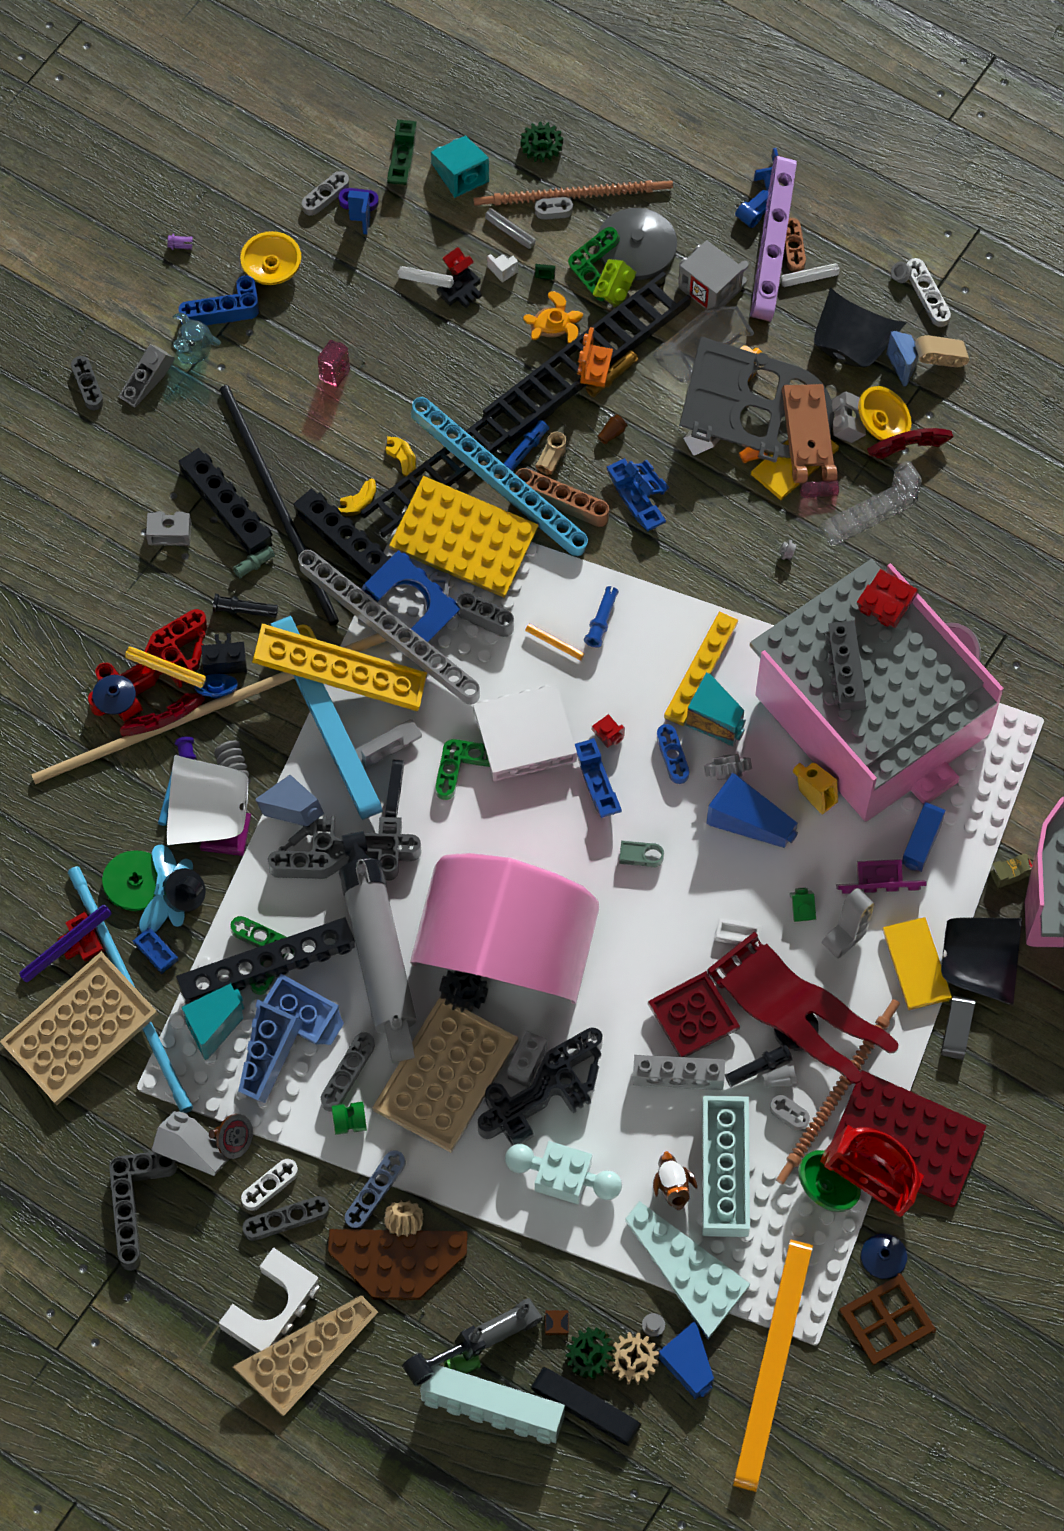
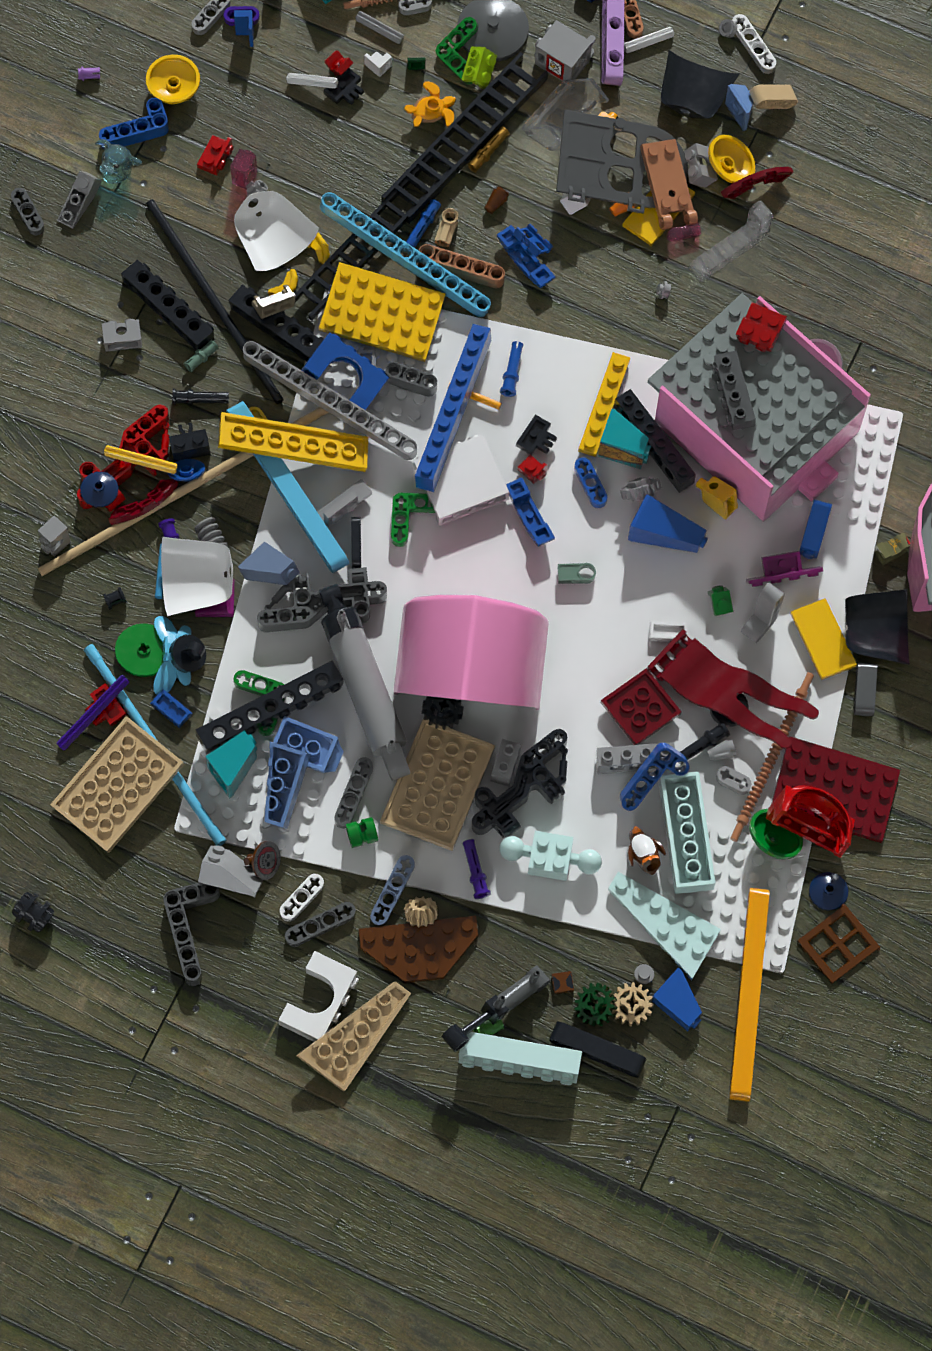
camera: 10 degrees left, 5 degrees up
orange bracket [578,327,613,387] -> none
none -> light grey brick [38,516,71,557]
none -> black bush [103,587,127,610]
none -> red bracket [197,135,234,176]
none -> white piece [234,191,319,271]
none -> light grey gear [246,180,268,203]
none -> dark tan hinge [252,285,295,319]
none -> blue brick [415,324,492,492]
none -> dark purple pin [462,839,491,899]
none -> black hinge [516,414,557,455]
none -> black brick [614,389,696,493]
none -> blue beam [619,743,690,811]

